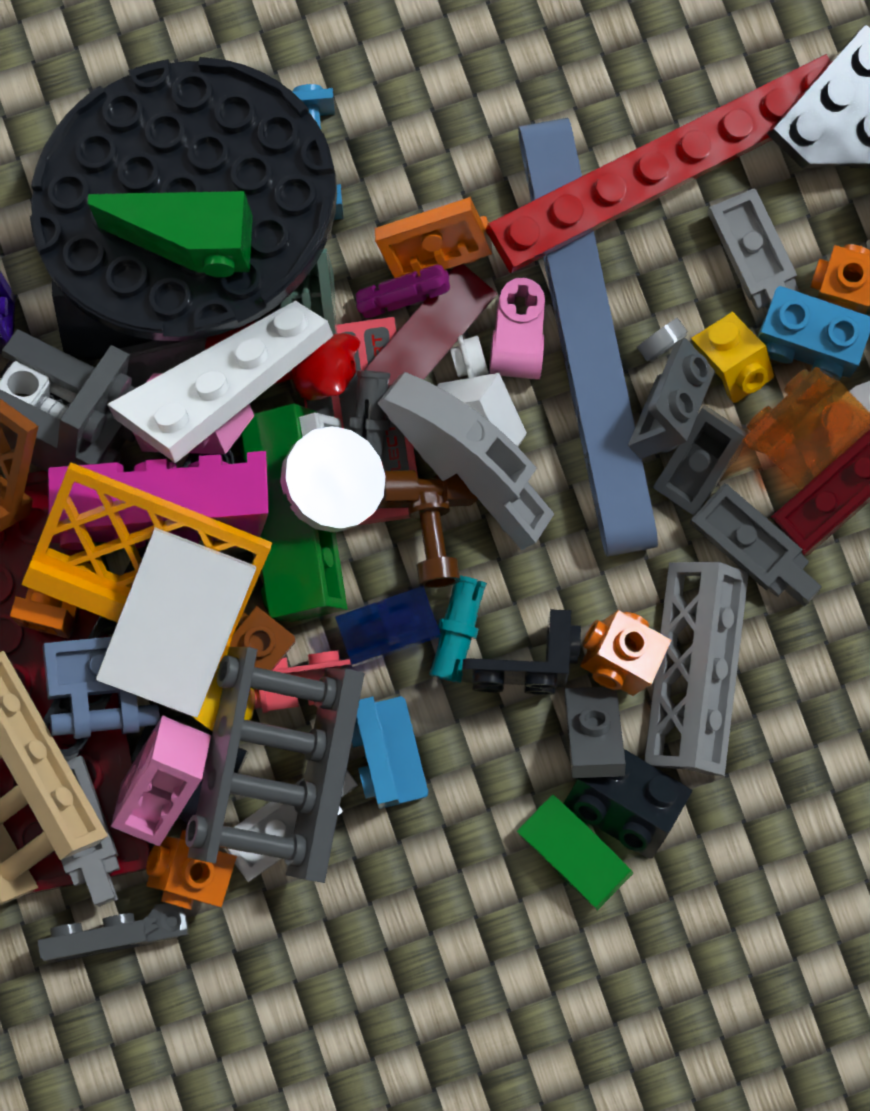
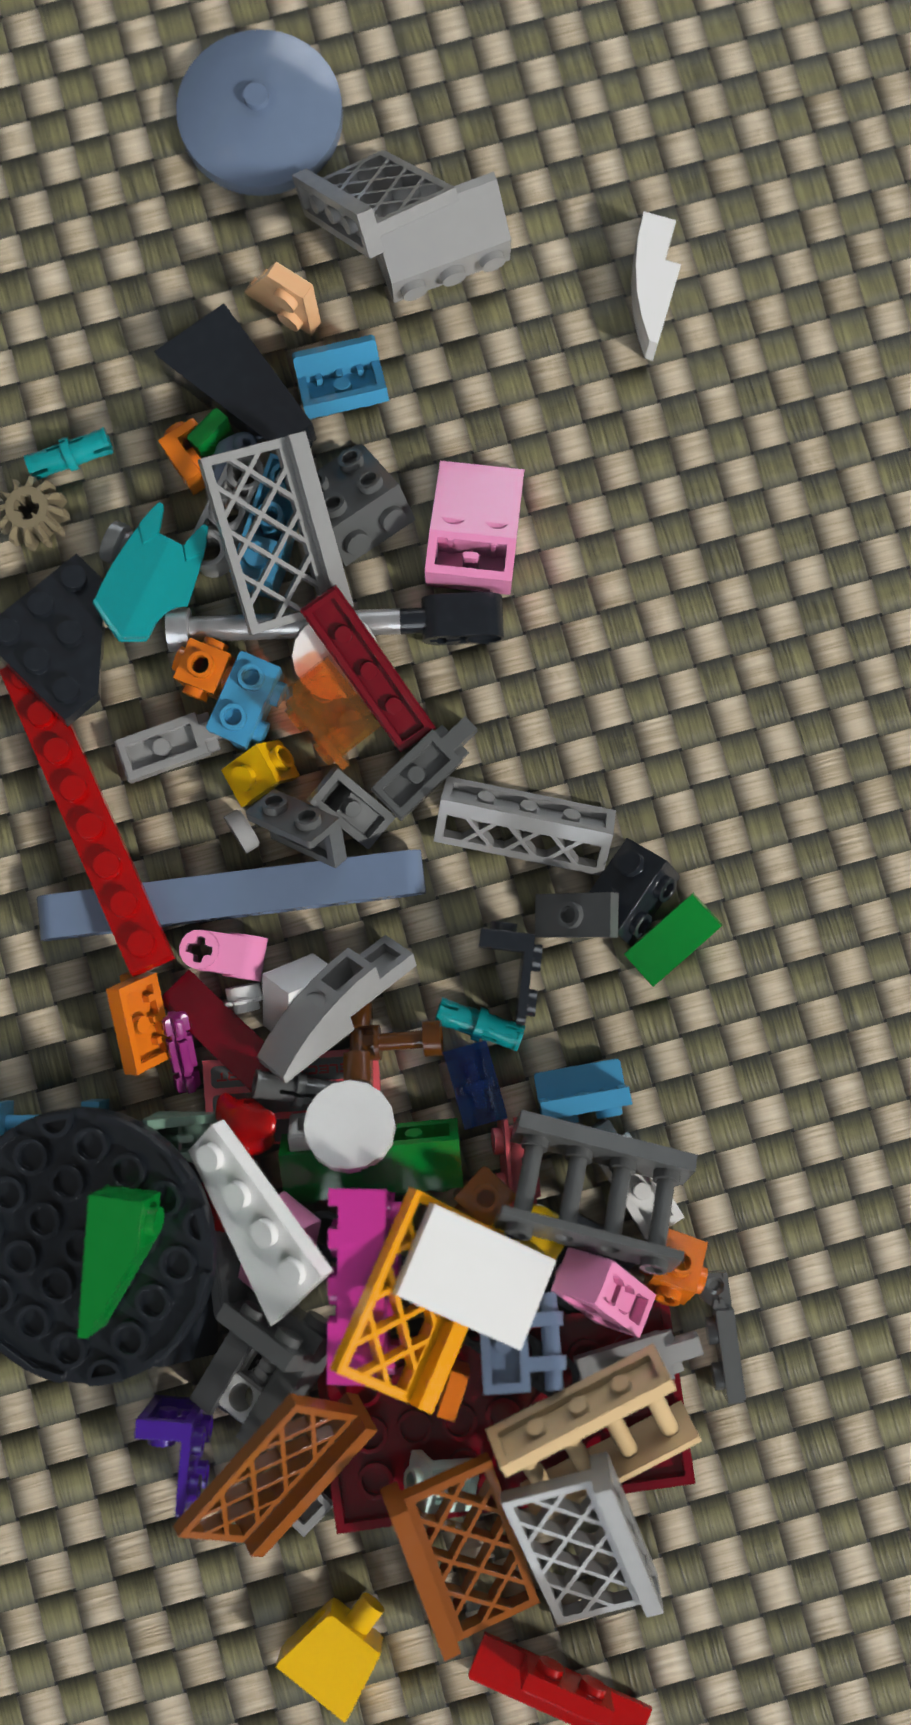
camera: 80 degrees left, 5 degrees up
orange brick [580,610,672,696] -> none

